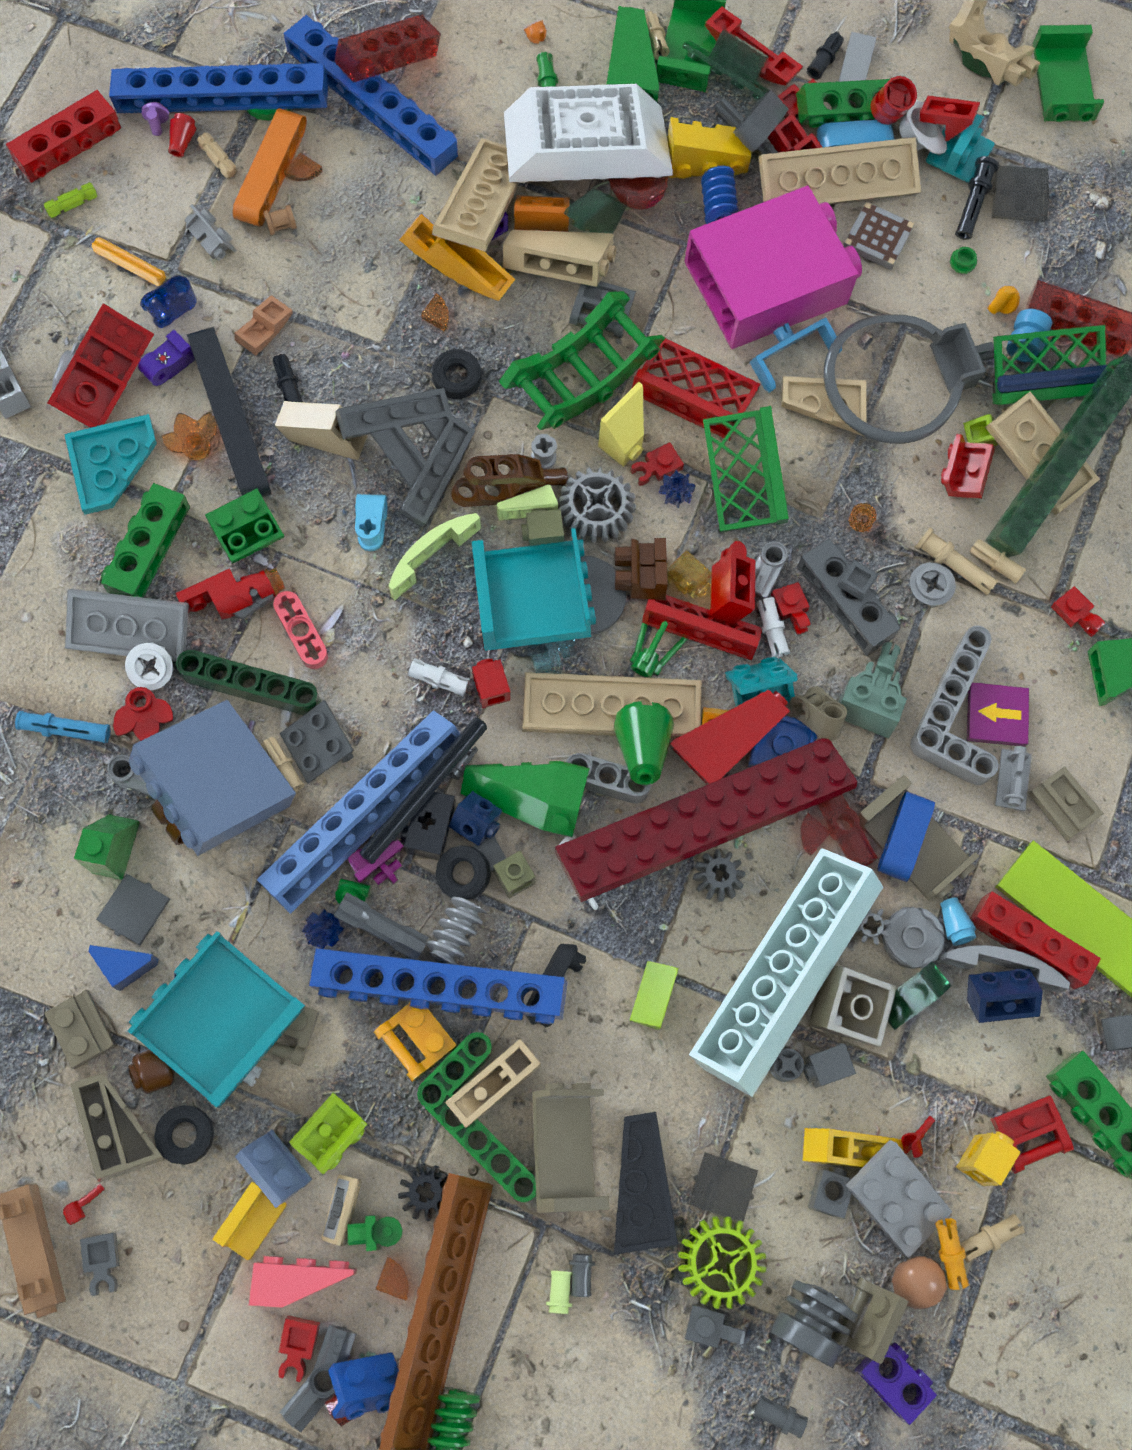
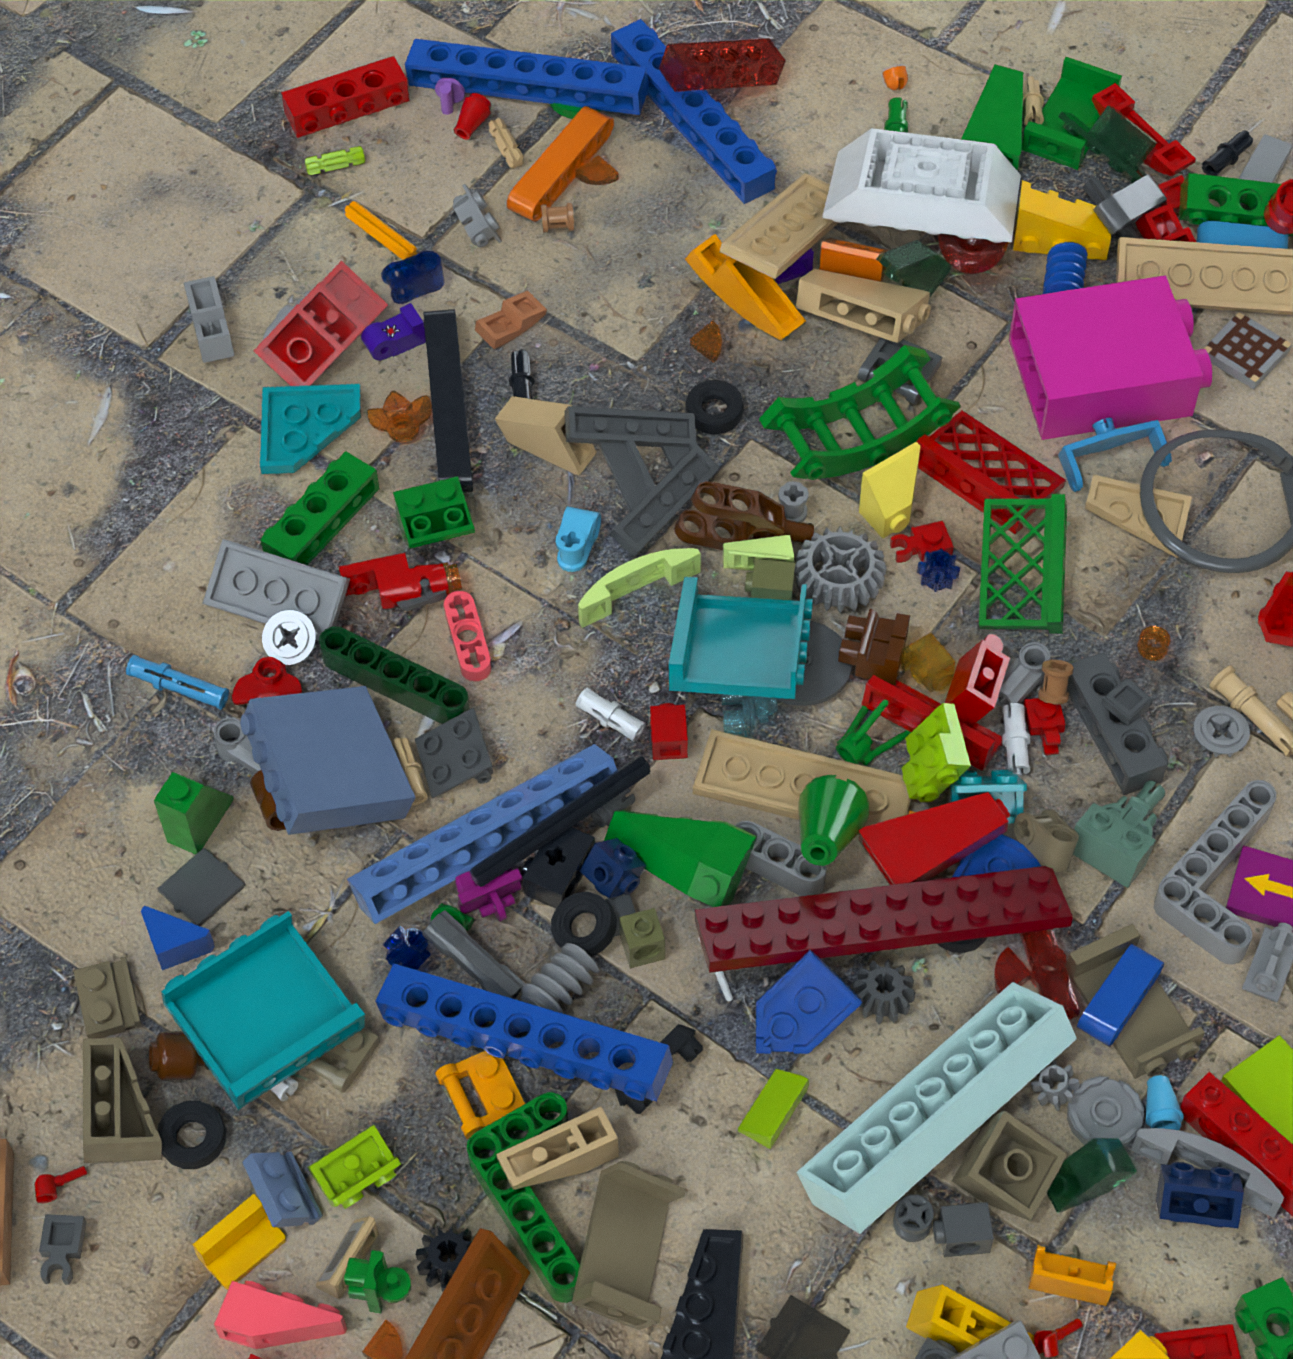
camera: 20 degrees right, 15 degrees down
none -> blue tile [756,950,863,1054]
none -> lime plate [901,703,971,802]
none -> light orange hinge [1028,1245,1116,1306]
none -> medium nougat bush [1038,660,1074,704]

